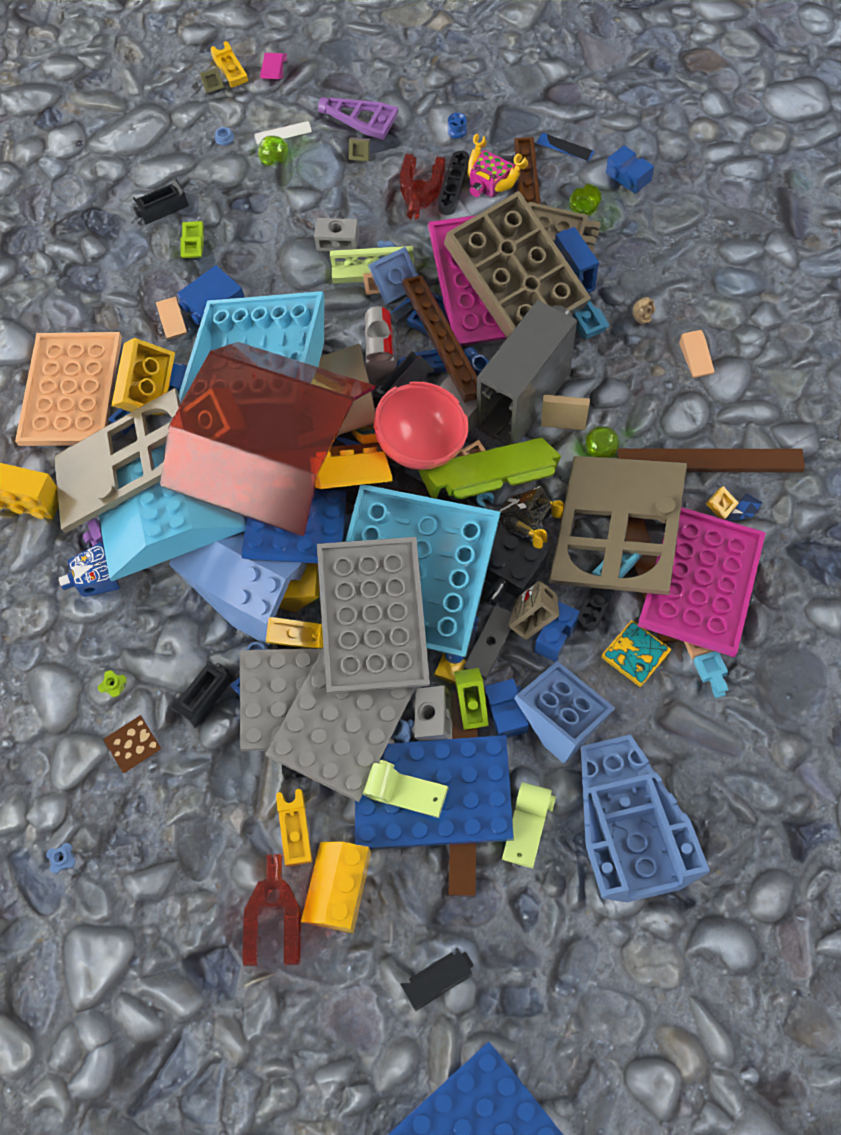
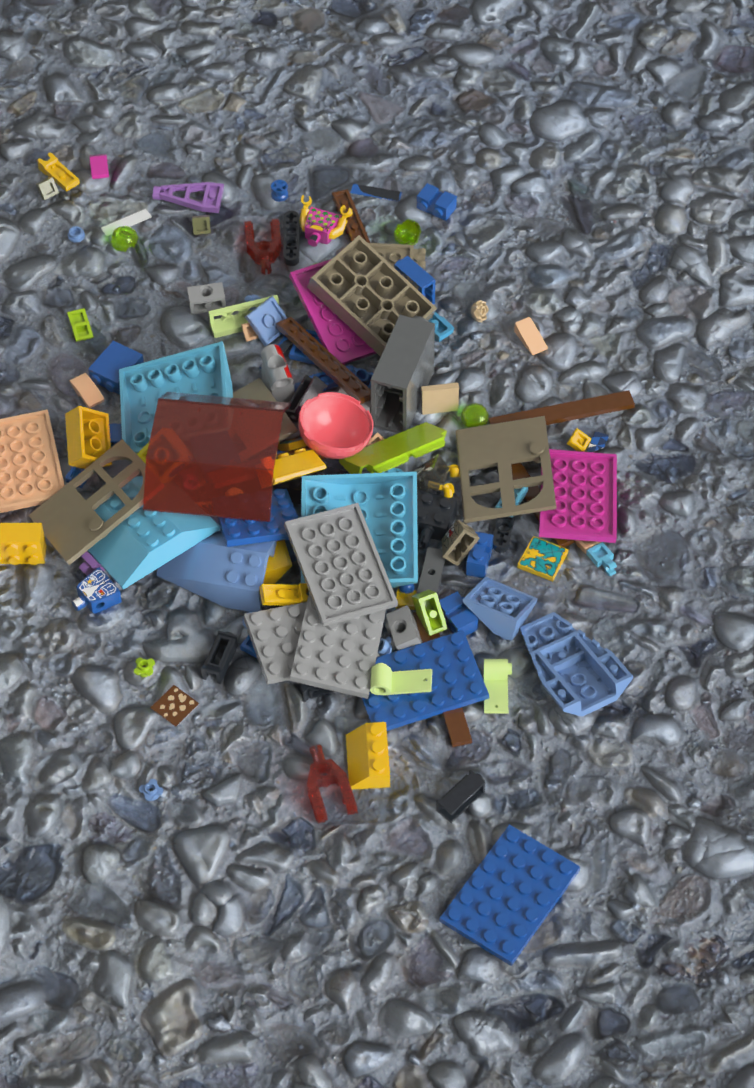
camera: 20 degrees left, 10 degrees down
black window [133,179,189,225] -> none
yellow plate [276,789,312,867] -> none

